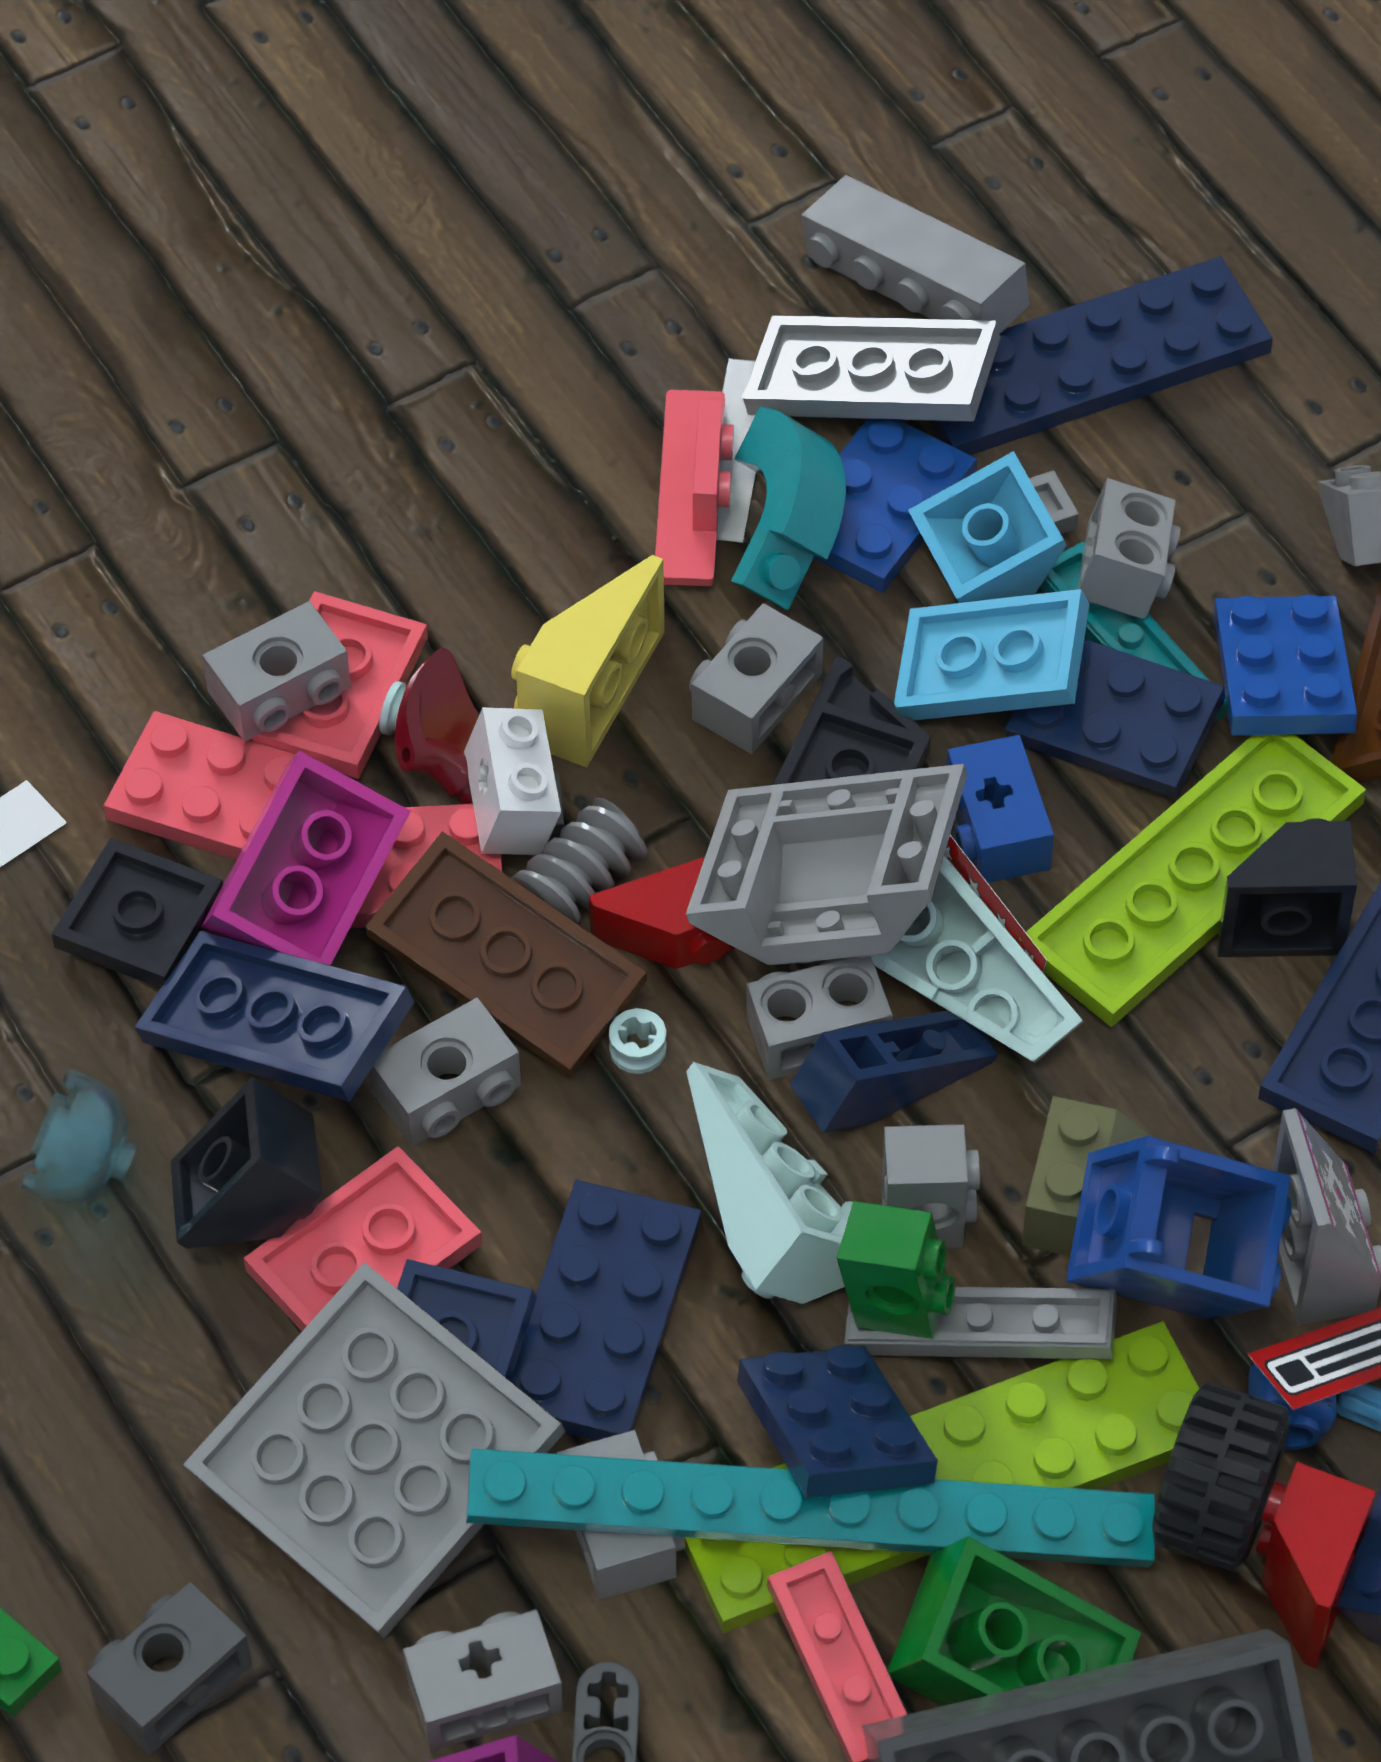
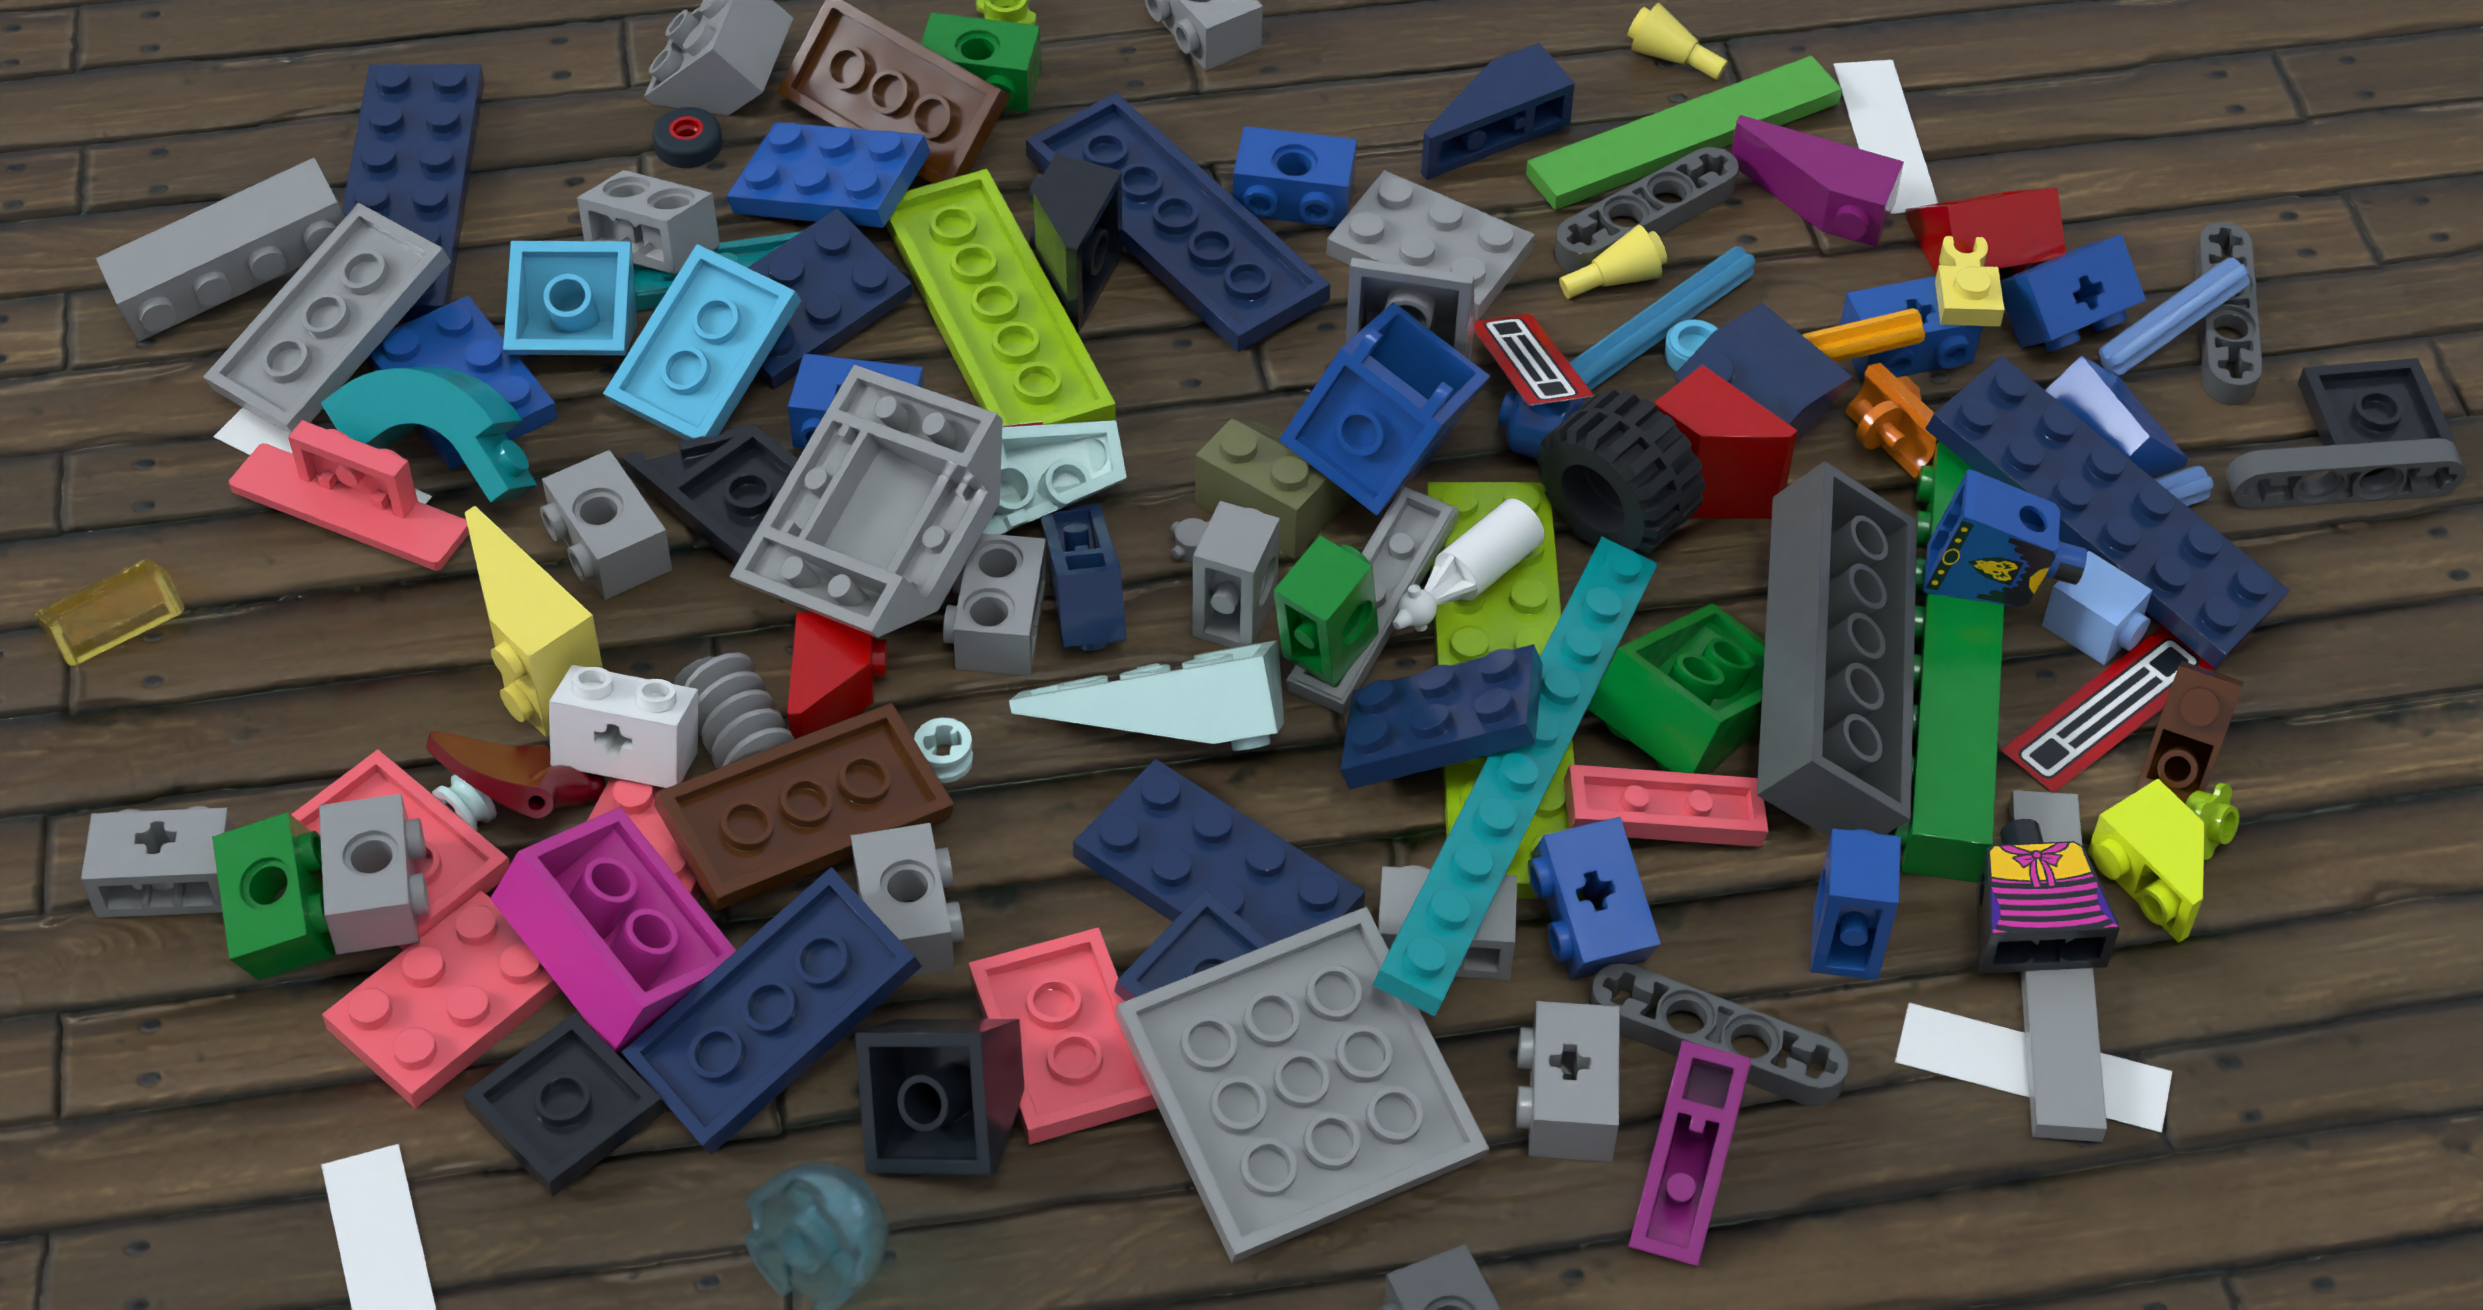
camera: 70 degrees left, 5 degrees down
none -> clear yellow slope [35,558,184,666]
none -> light grey brick [81,806,234,918]
none -> green brick [212,812,335,981]
none -> black wheel [653,107,722,168]
none -> light grey piece [1170,518,1210,562]
none -> white wheel [1393,498,1545,631]
none -> blue brick [1528,817,1661,980]

